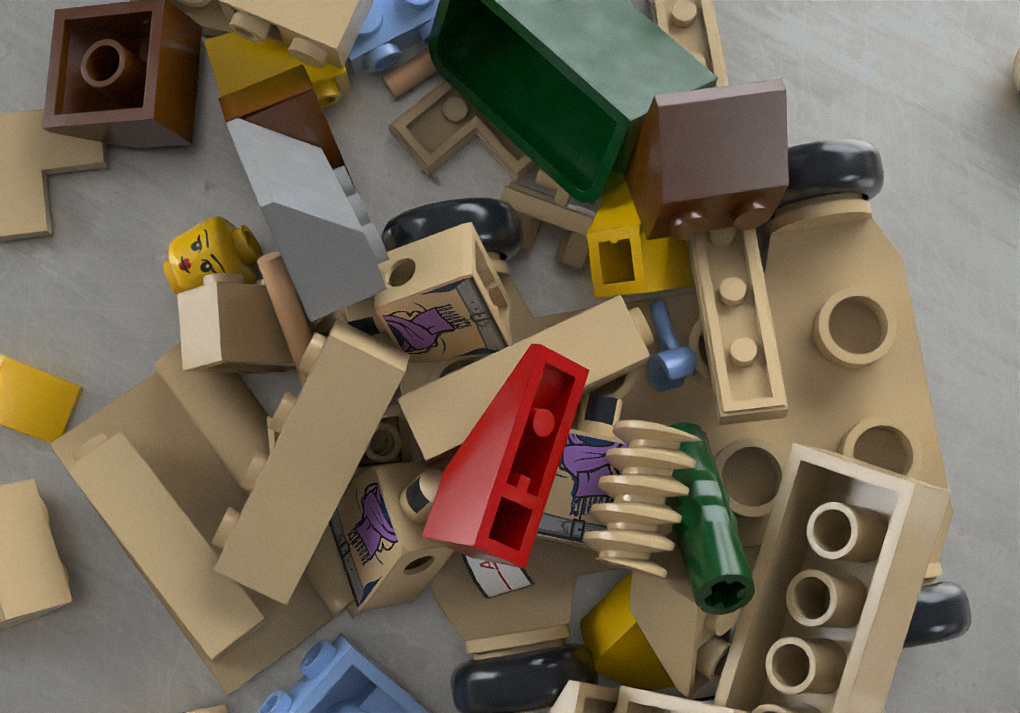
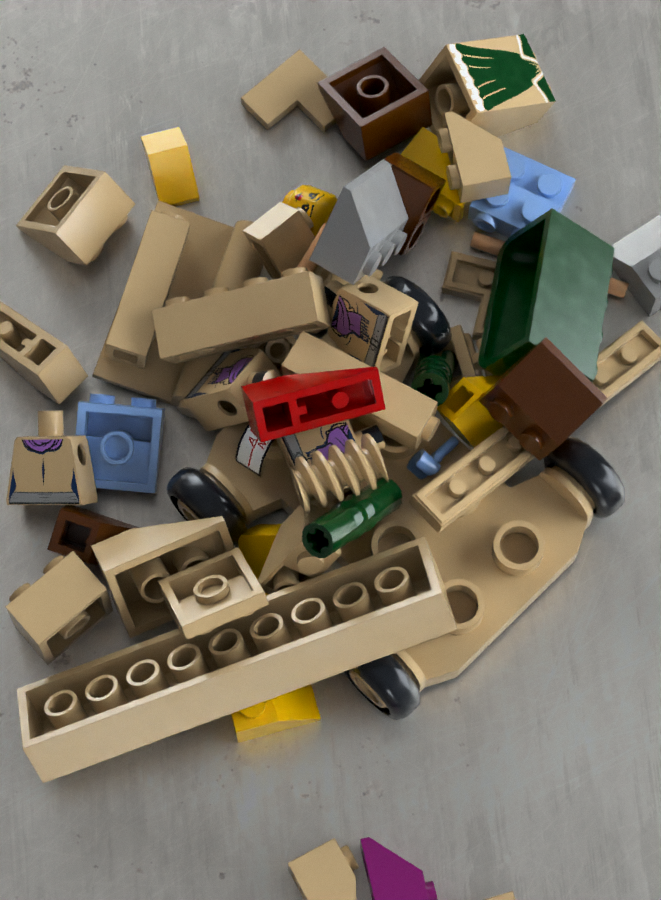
camera: 55 degrees right, 10 degrees down
none -> dark green hinge [411,350,456,406]

